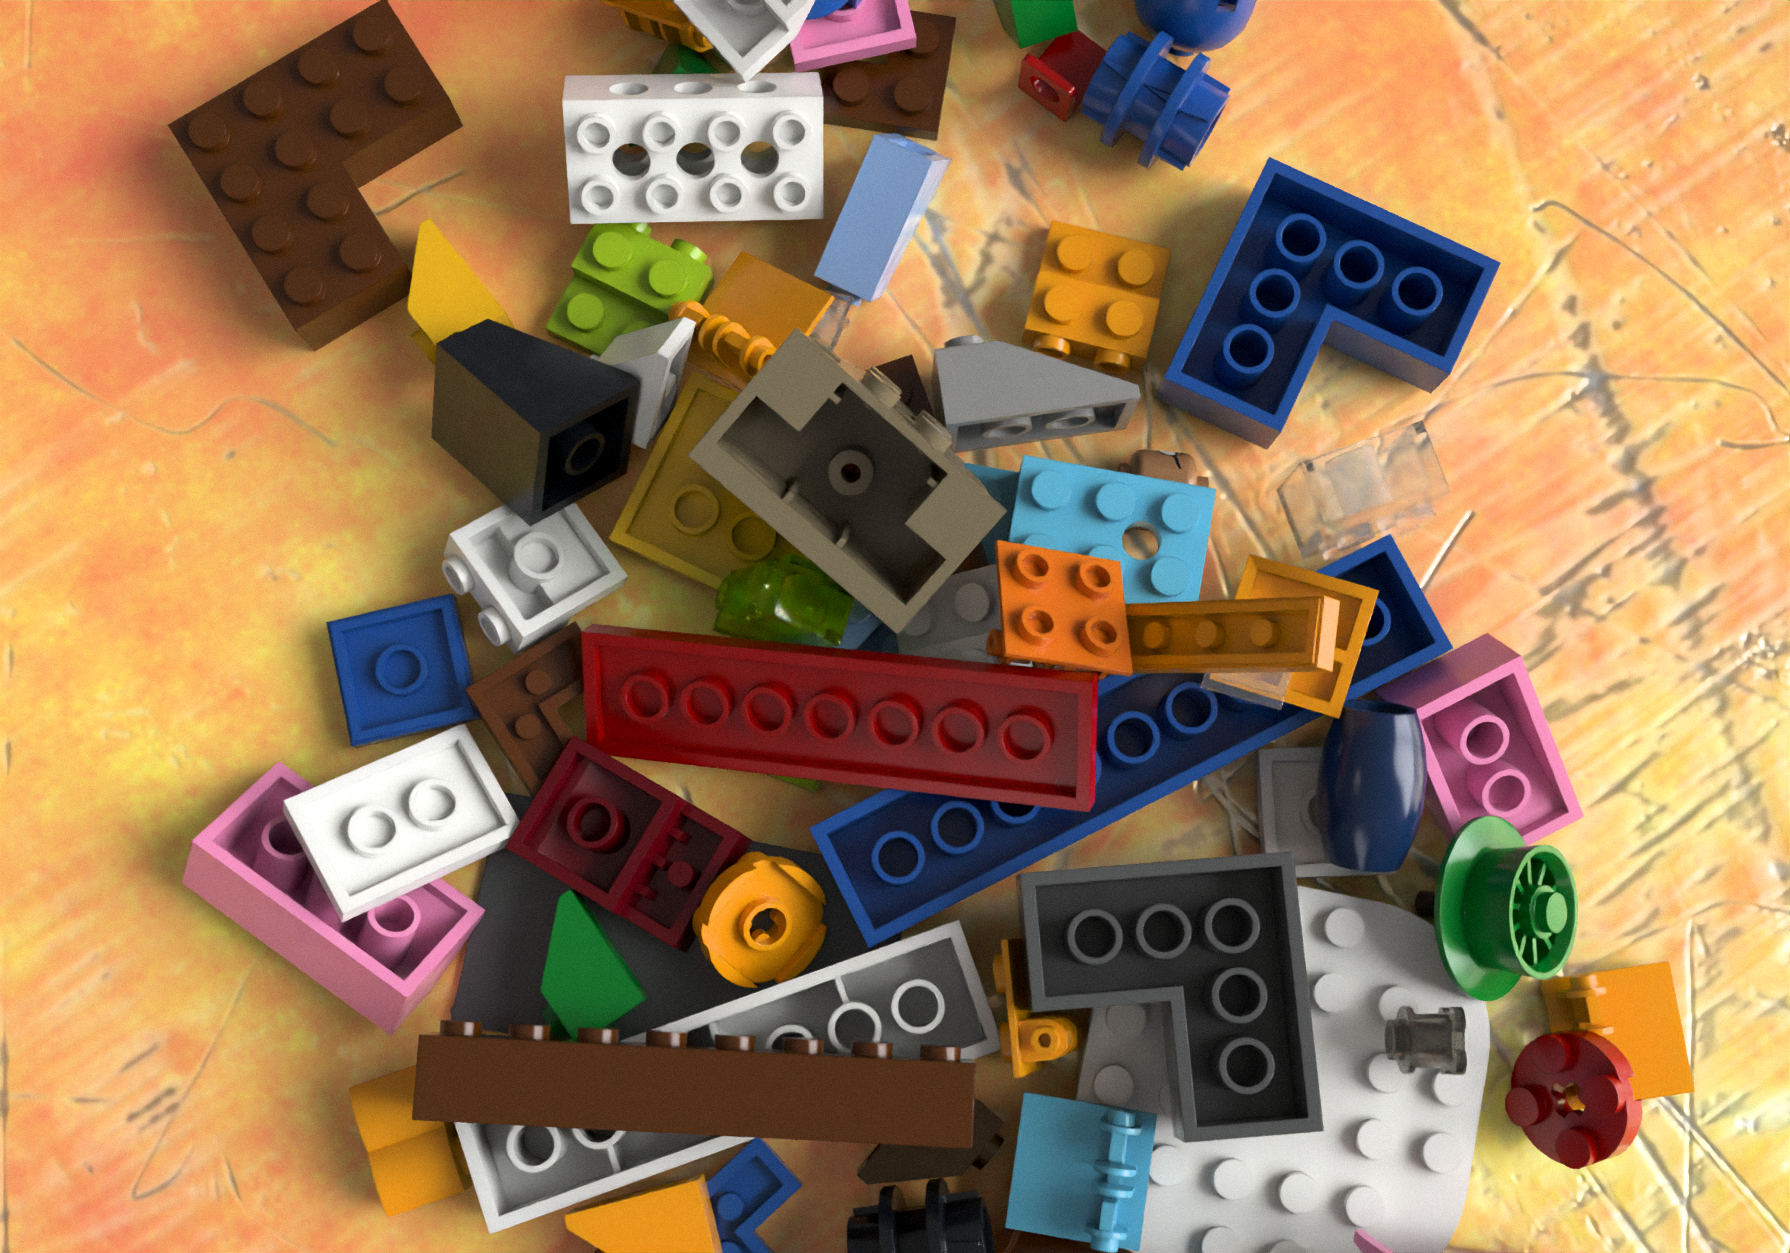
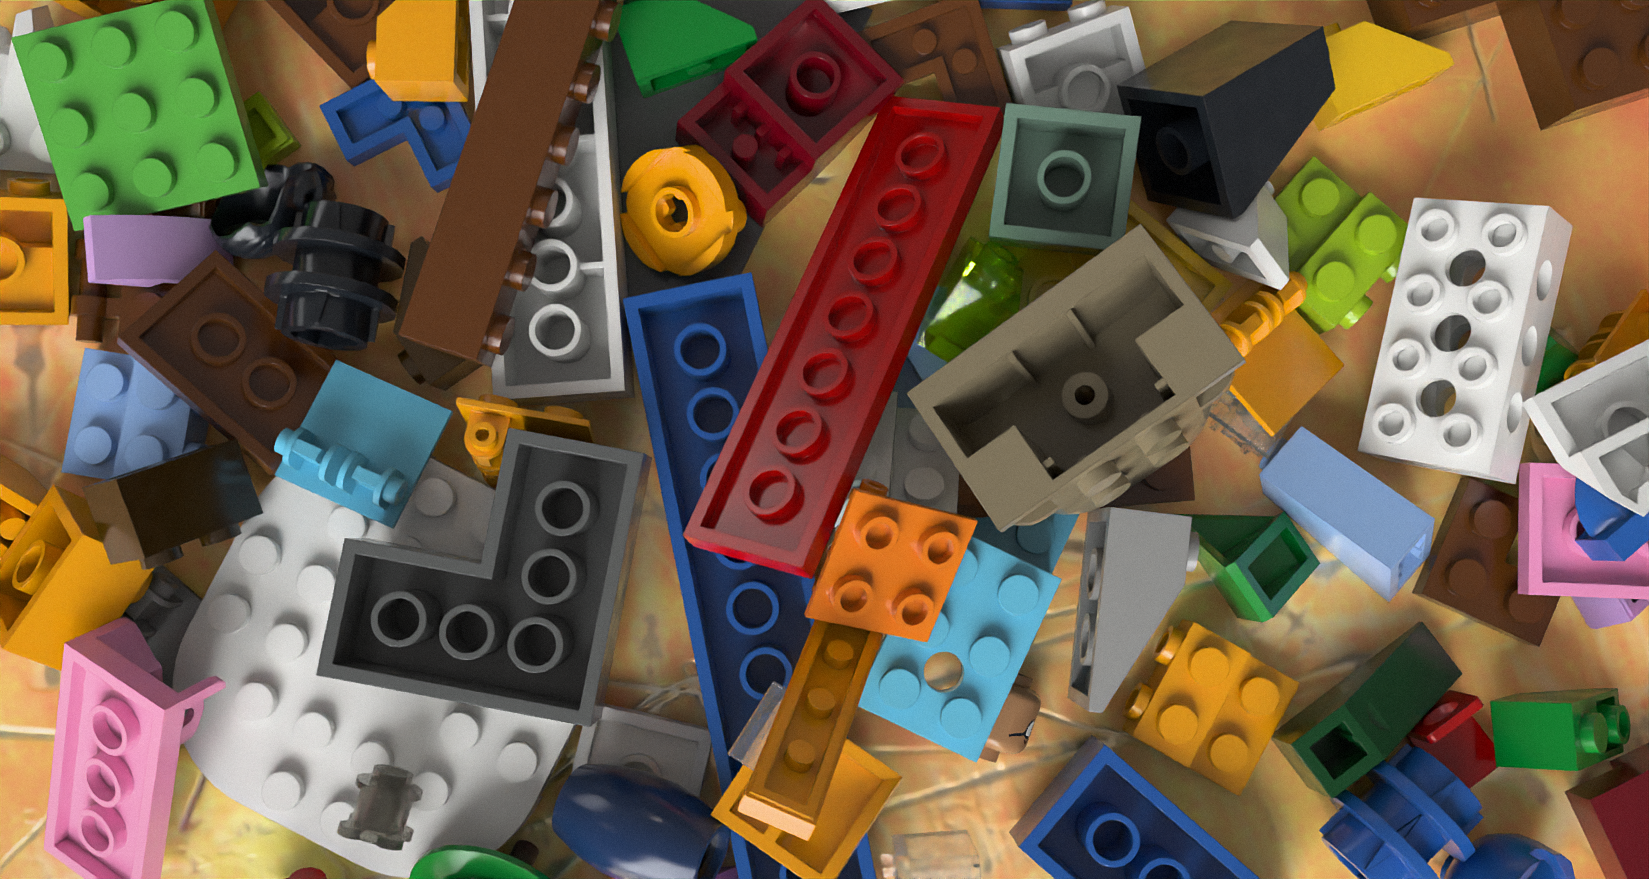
camera: 110 degrees right, 5 degrees up
none -> sand green brick [989,103,1141,256]
none -> green slope [1166,511,1320,623]
none -> dark green slope [1271,621,1463,799]

